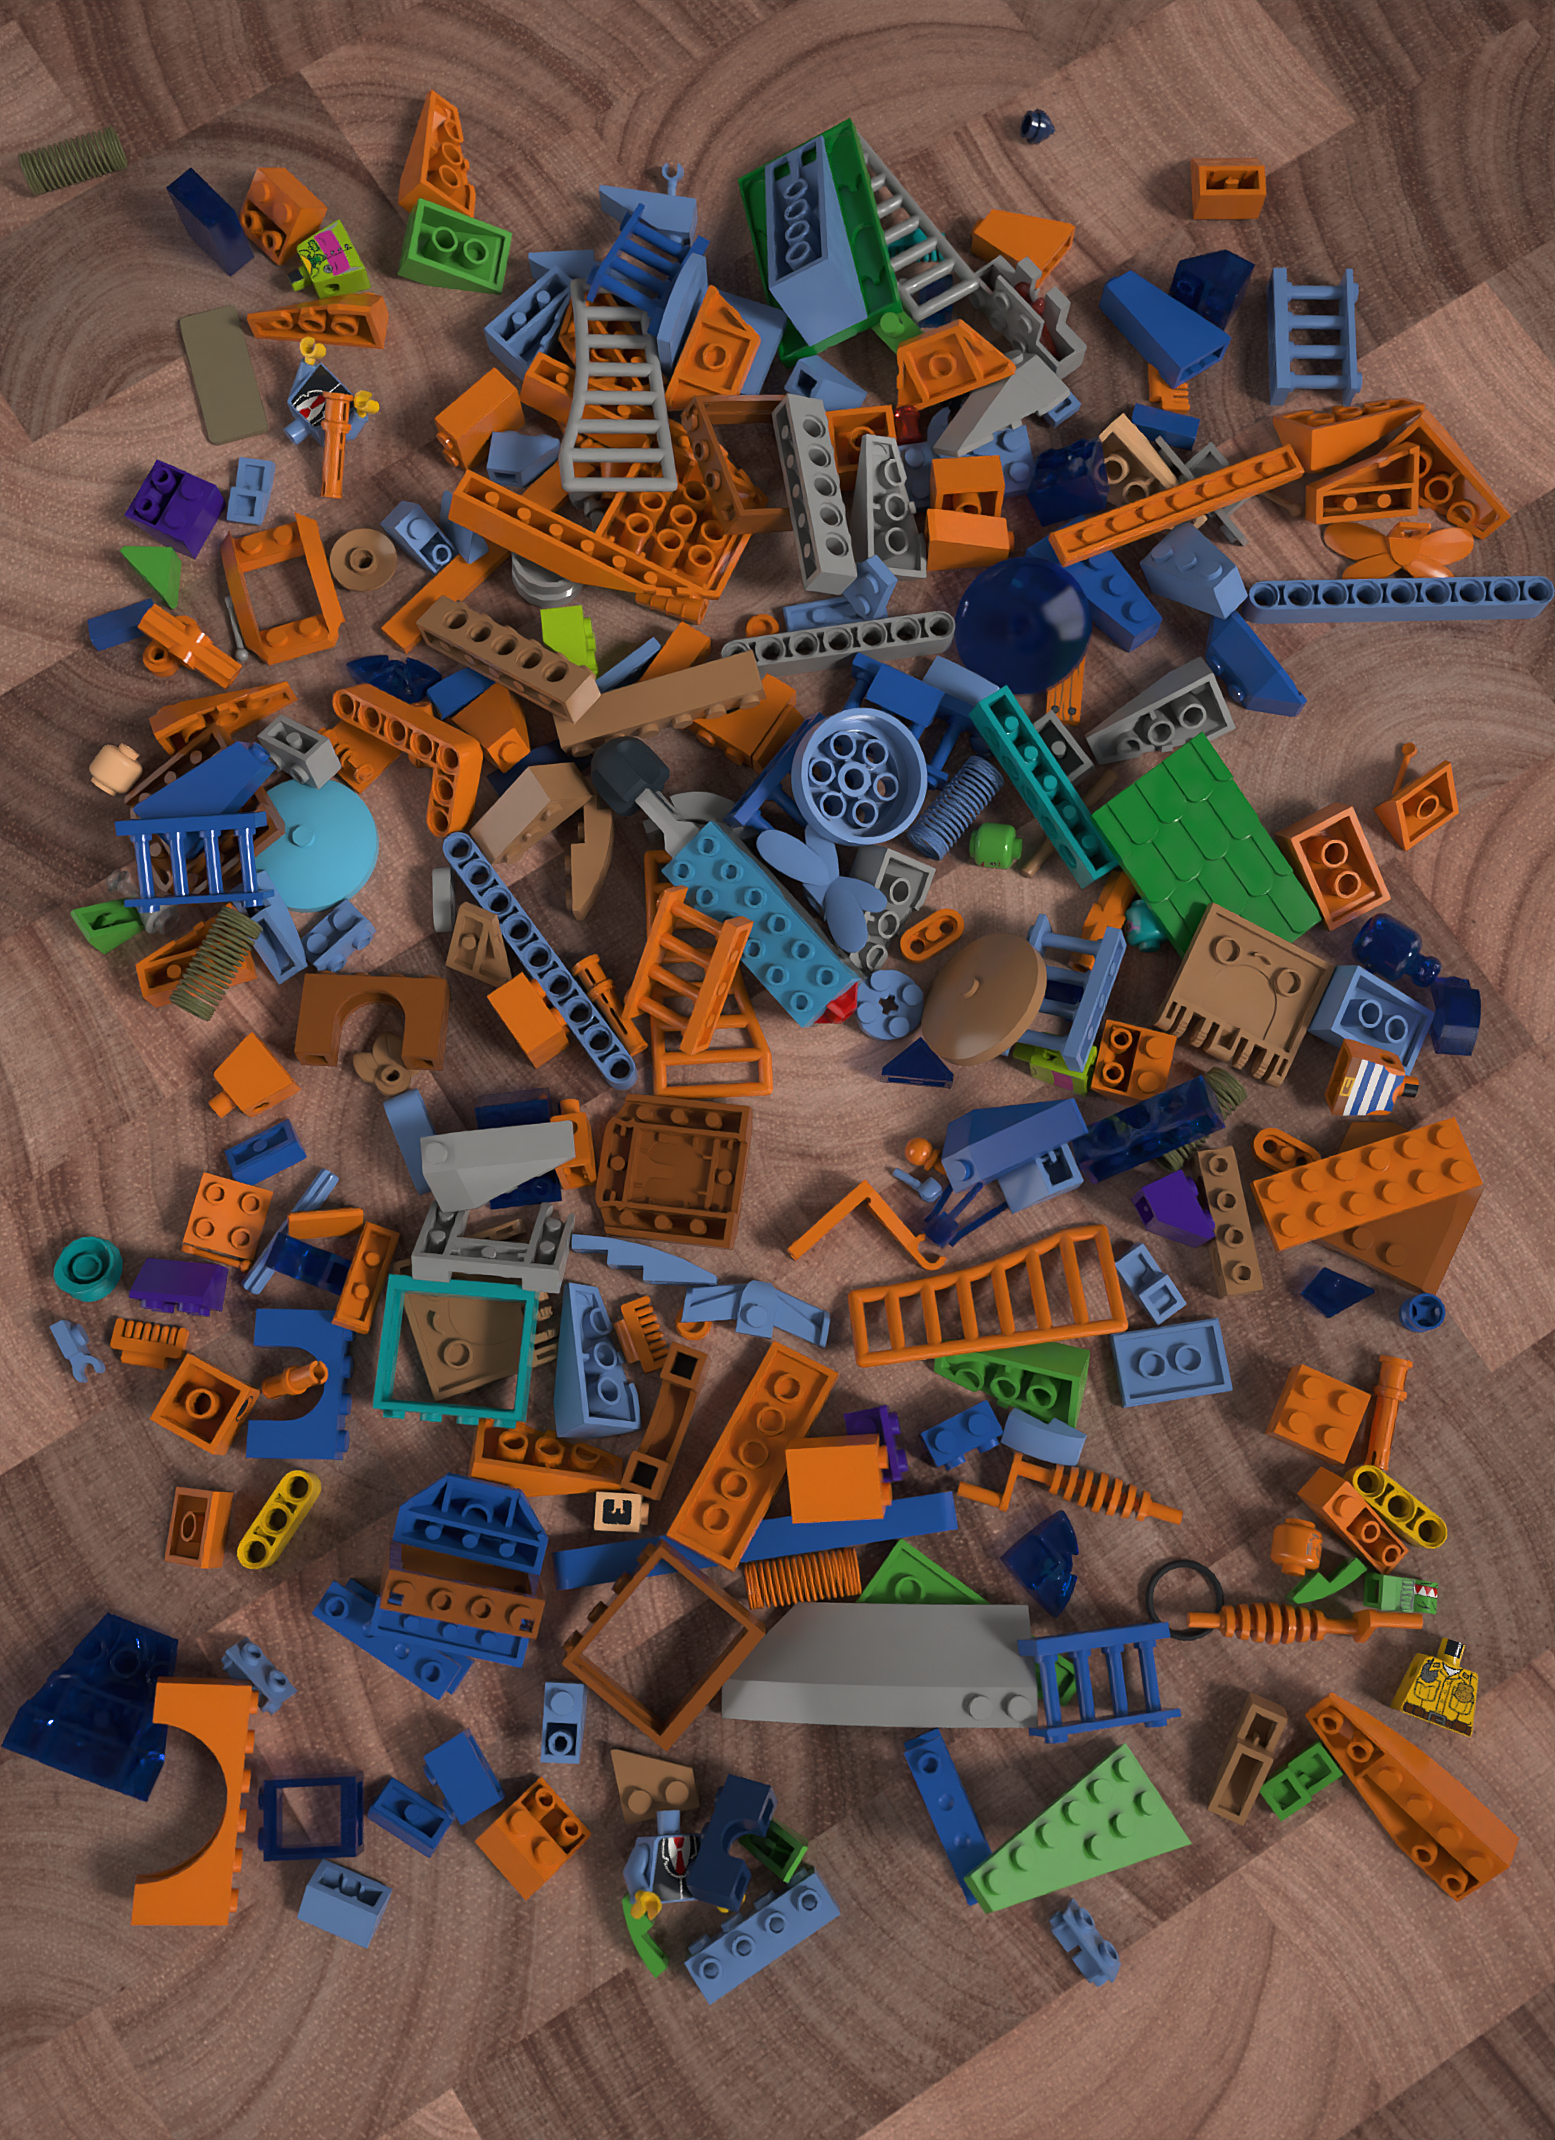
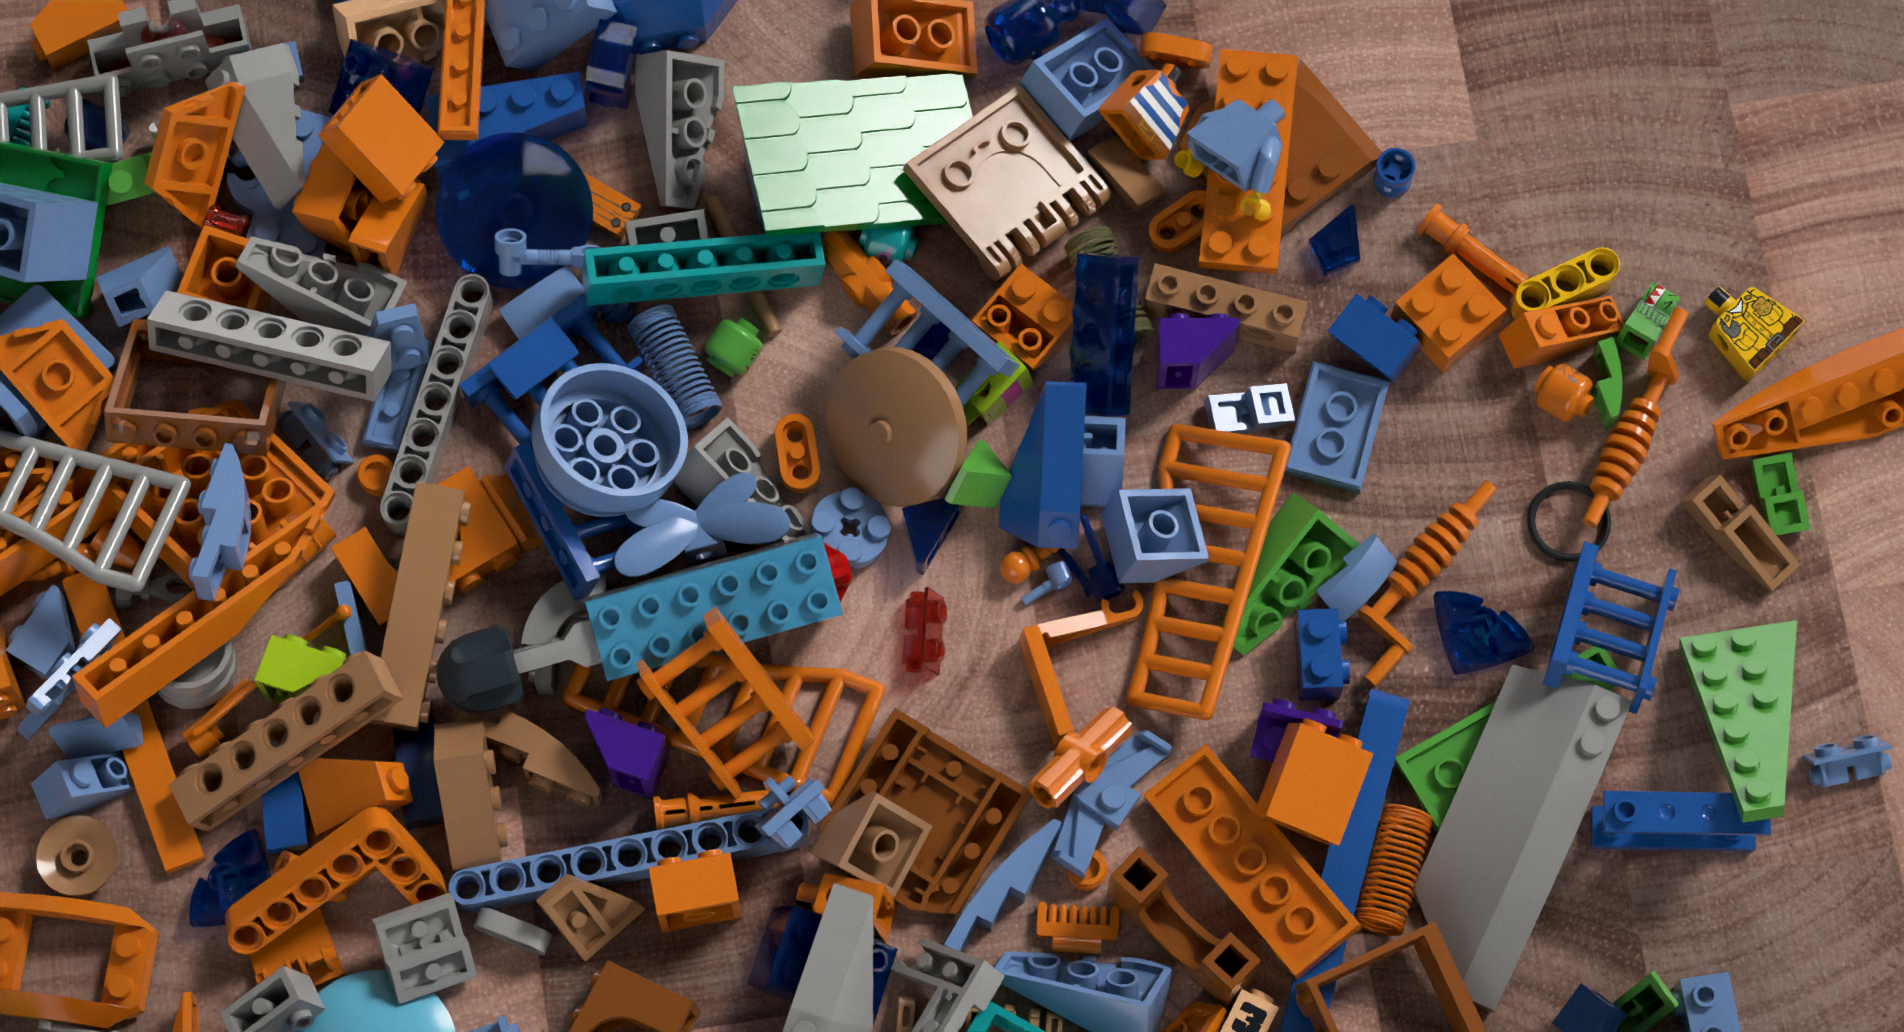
camera: 70 degrees left, 5 degrees down
none -> medium blue wing [17,618,121,742]
none -> orange plant [182,678,257,759]
none -> medium blue slope [189,443,251,601]
none -> medium blue hinge [279,401,354,480]
none -> orange hinge [297,604,352,645]
none -> orange brick [318,74,444,203]
none -> light grey slope [371,893,477,1004]
none -> medium blue brick [495,228,599,276]
none -> clear blue brick [585,19,638,109]
none -> dark purple slope [585,708,669,800]
none -> medium blue hips [754,775,832,849]
none -> medium nougat slope [811,791,933,898]
none -> clear red hinge [902,587,947,675]
none -> bright green slope [944,439,1012,508]
none -> orange piece [1029,706,1132,809]
none -> medium nougat slope [1087,135,1167,216]
none -> medium blue slope [1101,489,1209,583]
none -> orange beam [1139,32,1213,69]
none -> medium blue torso [1174,99,1285,221]
none -> blue brick [1327,293,1423,384]

